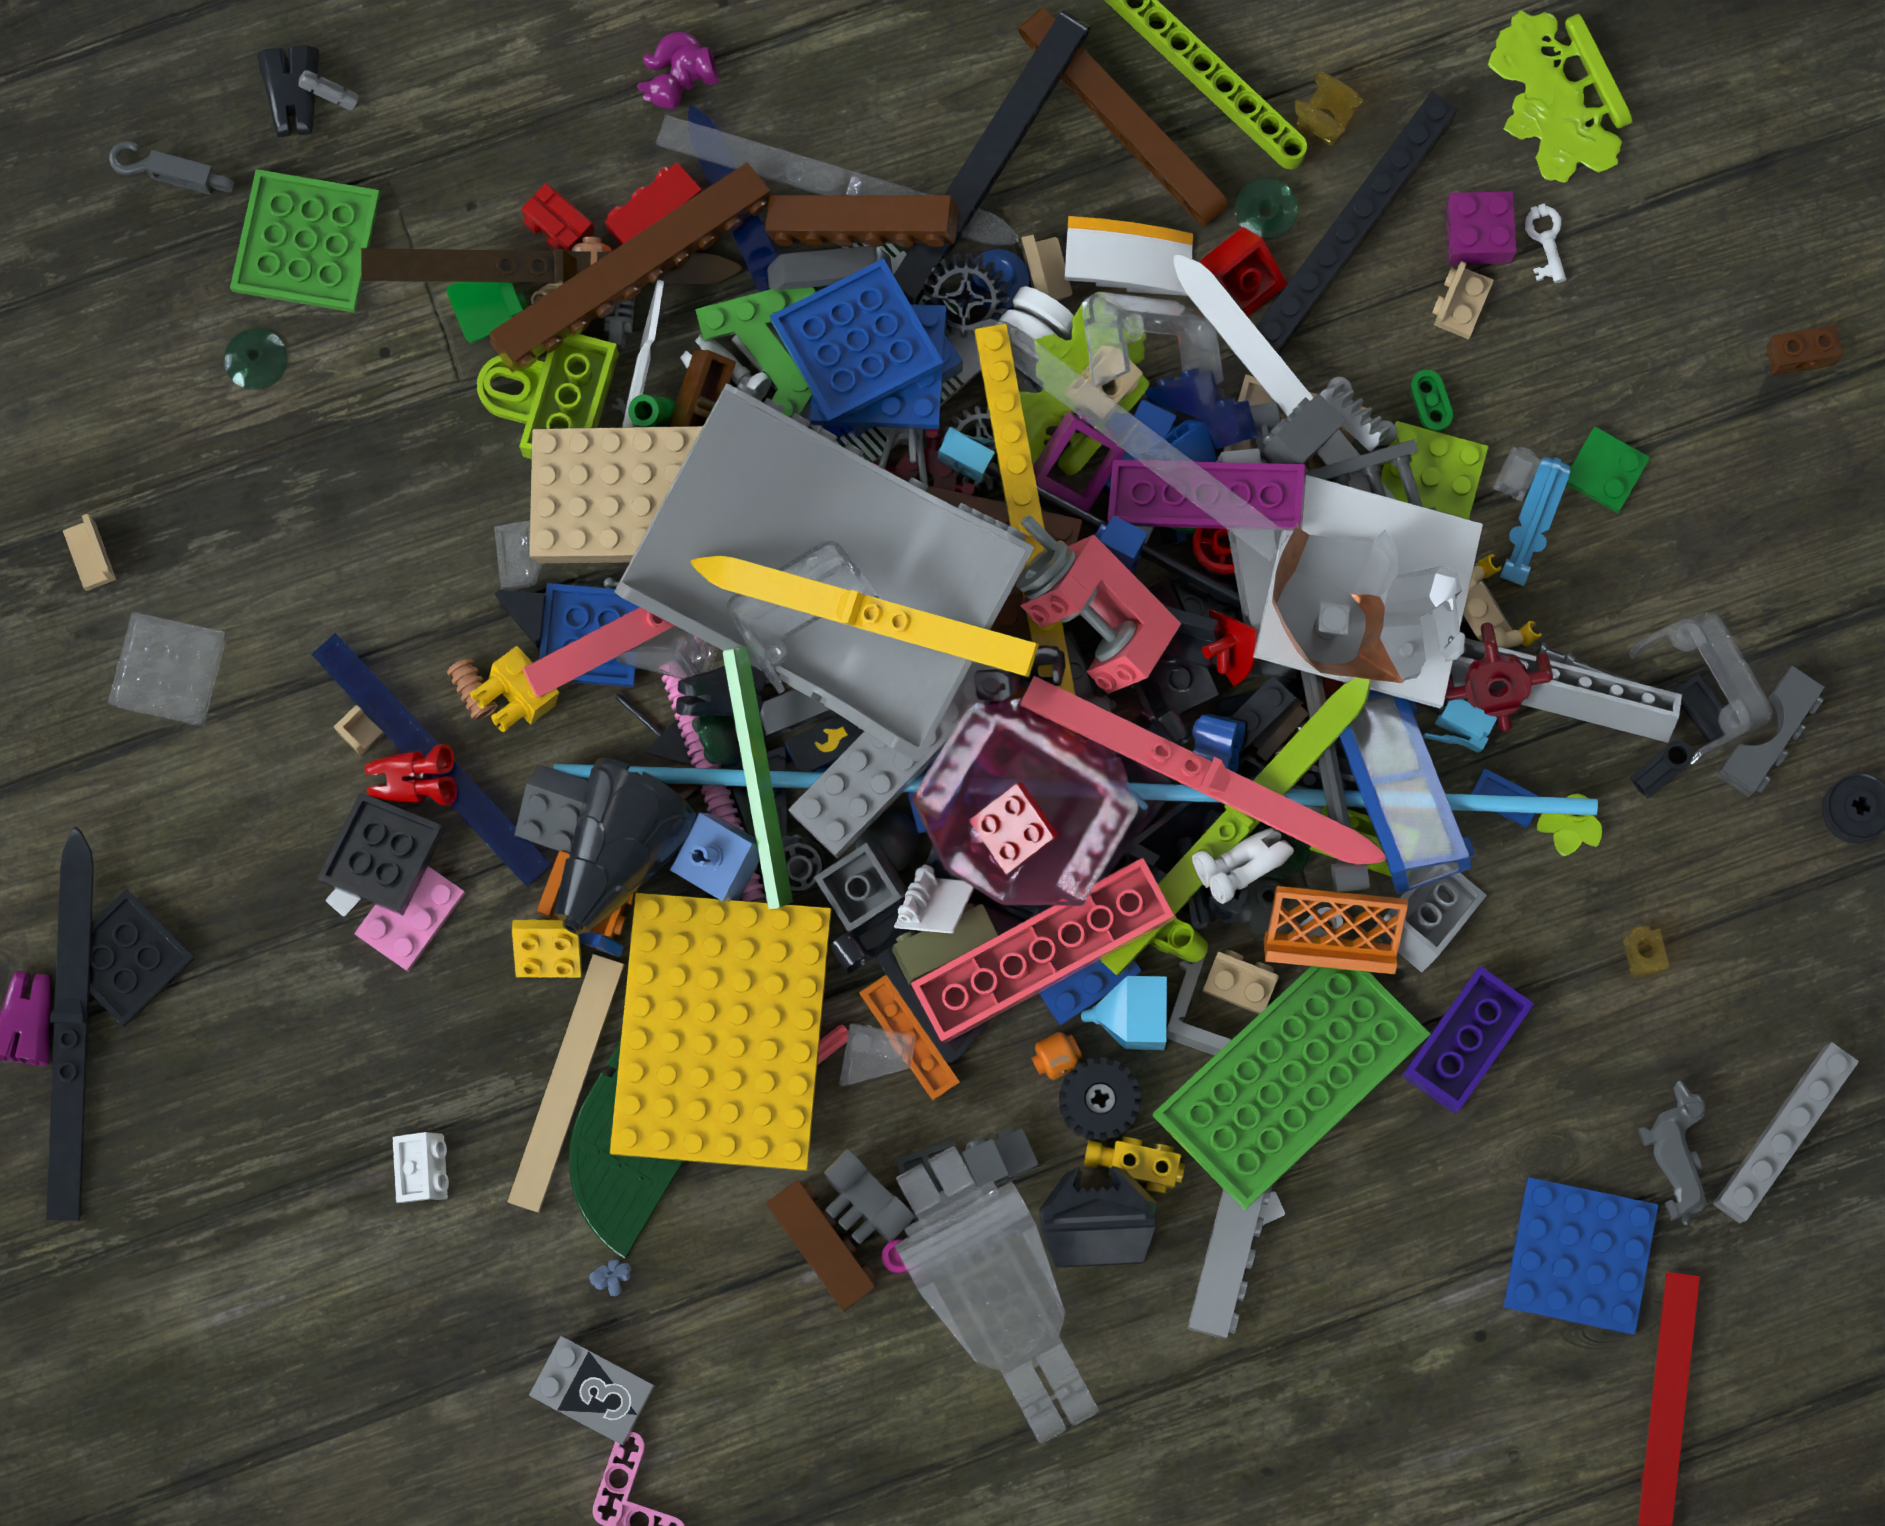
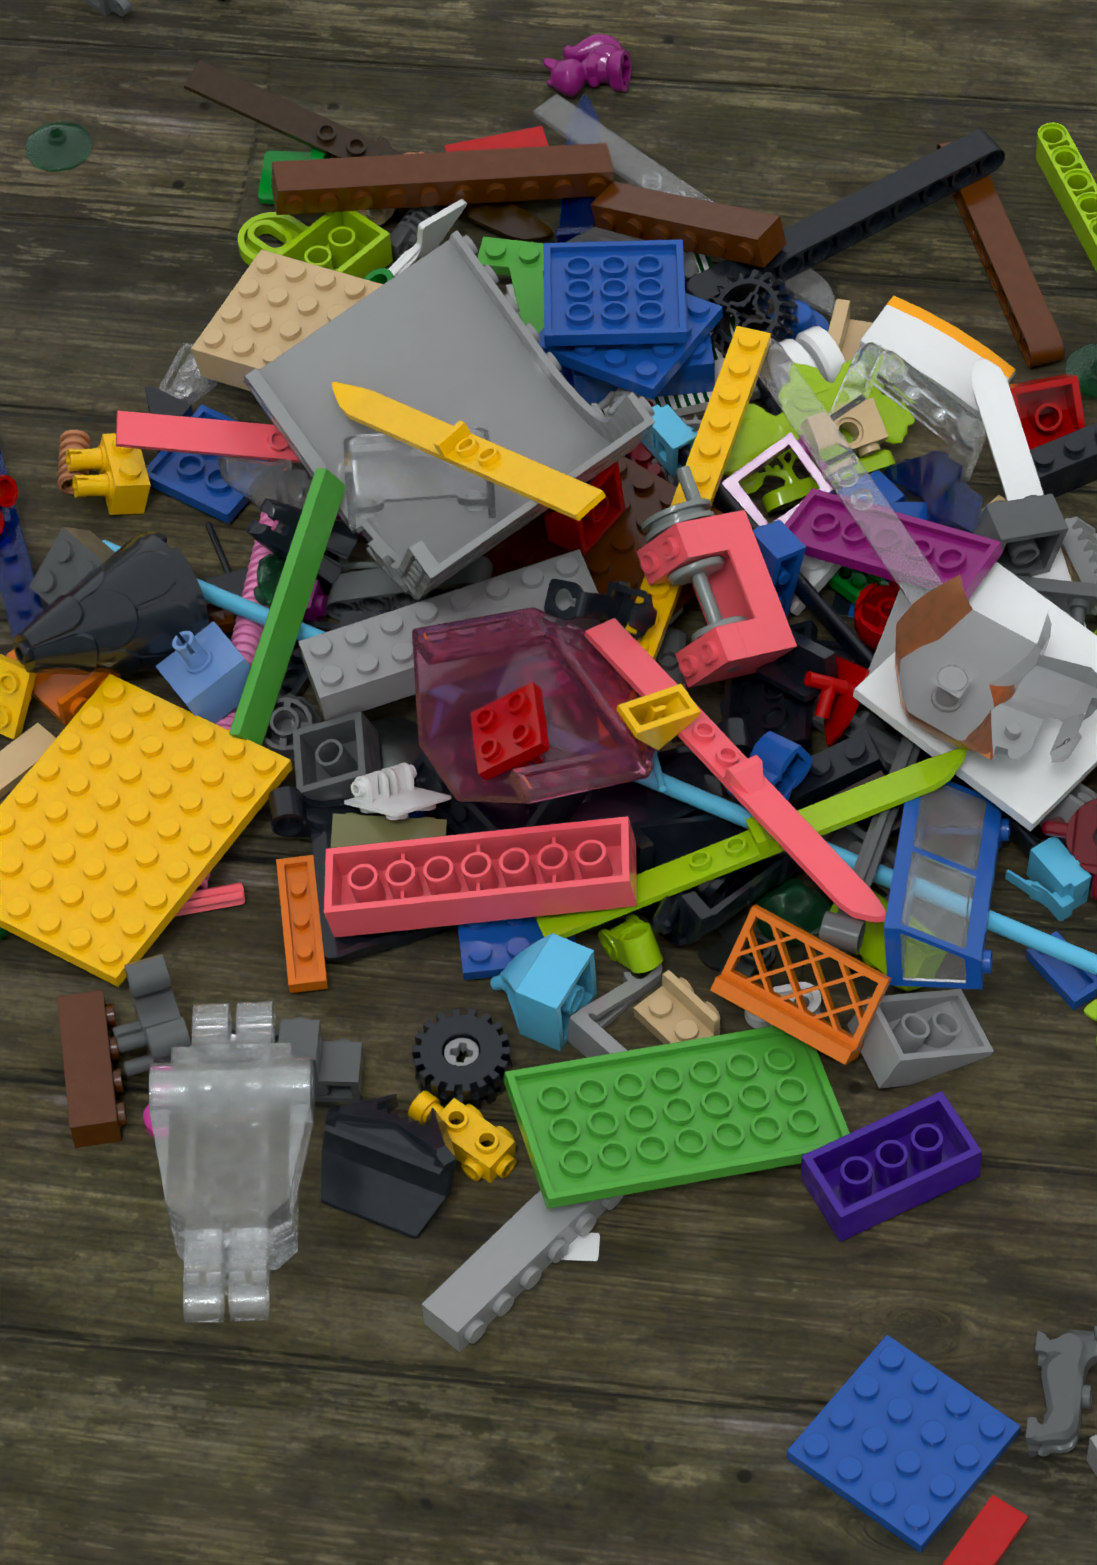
camera: 30 degrees right, 25 degrees down
bright green plate [230,169,381,313] -> none
red brick [521,183,595,251] -> none
blue tile [579,932,624,957] -> none
clear wing [839,1023,916,1086] -> none
orange head [1031,1032,1082,1080] -> none
white piece [1192,827,1294,904] -> none
none -> yellow slope [616,684,701,751]

